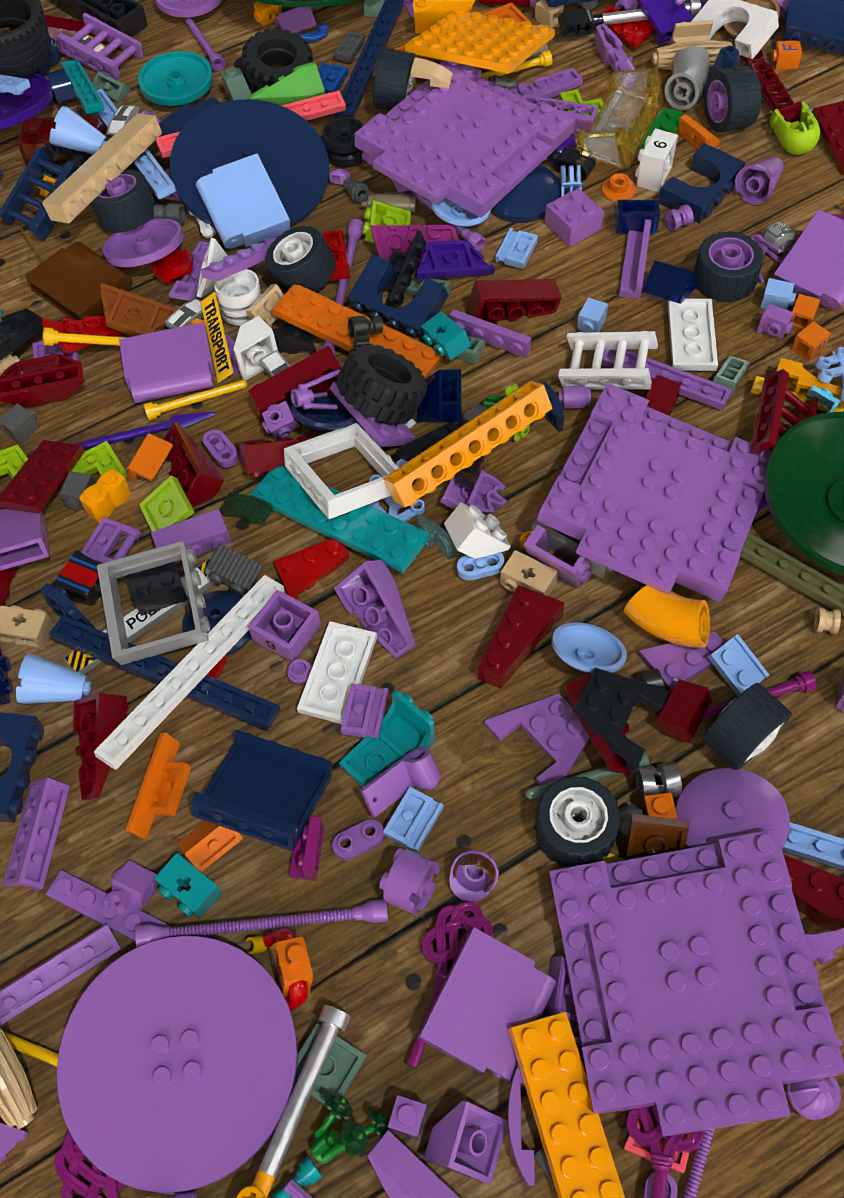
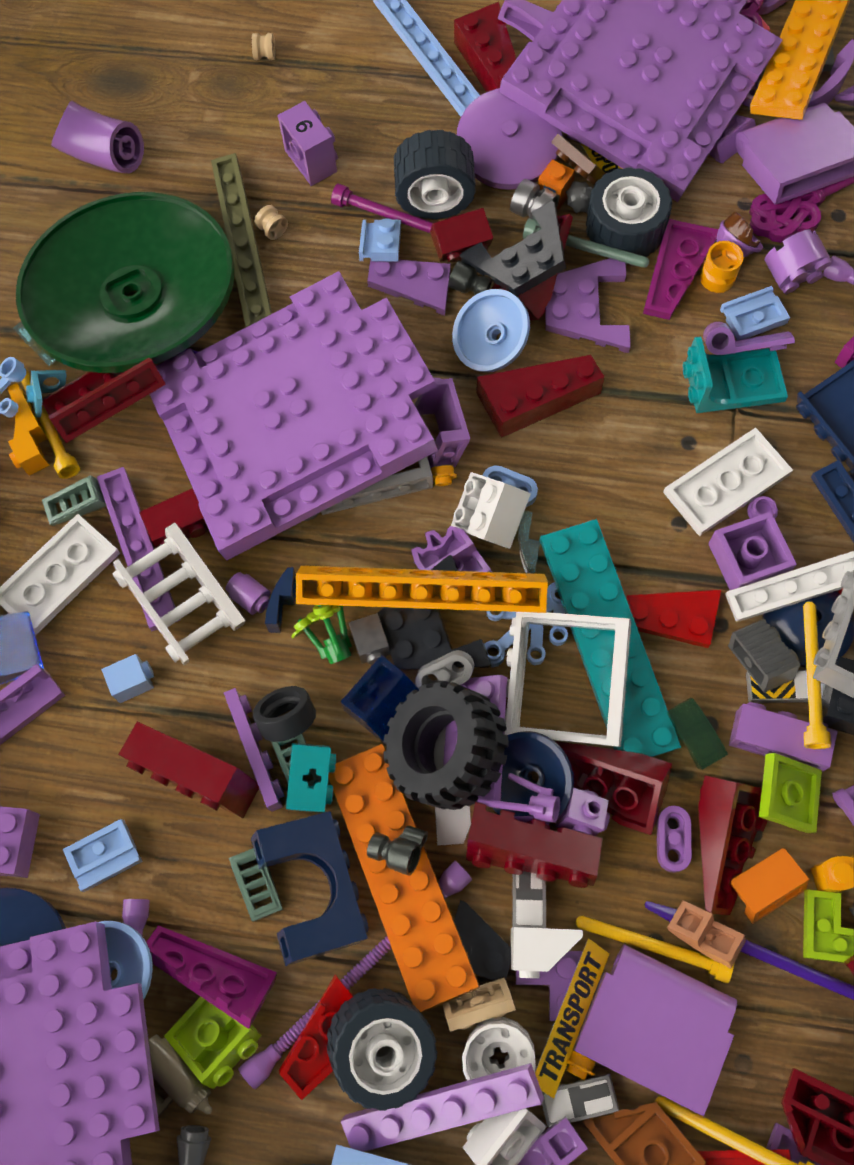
camera: 140 degrees left, 10 degrees up
medium lavender plate [332,819,385,861] -> none
medium lavender wedge [334,560,416,659] -> none
medium lavender plate [341,683,389,740] -> none
black bracket [384,230,426,308] -> none
dark purple wing [416,240,495,279] -> none
tan brick [500,550,558,596] -> none
light orange brick [624,585,710,648] -> none
none -> black tyre [253,686,316,742]
none -> light grey plate [415,650,474,691]
none -> magenta wing [643,219,718,320]
none -> nougat slope [667,900,746,969]
none -> light orange wheel [700,241,744,293]
none -> yellow piece [803,601,831,749]

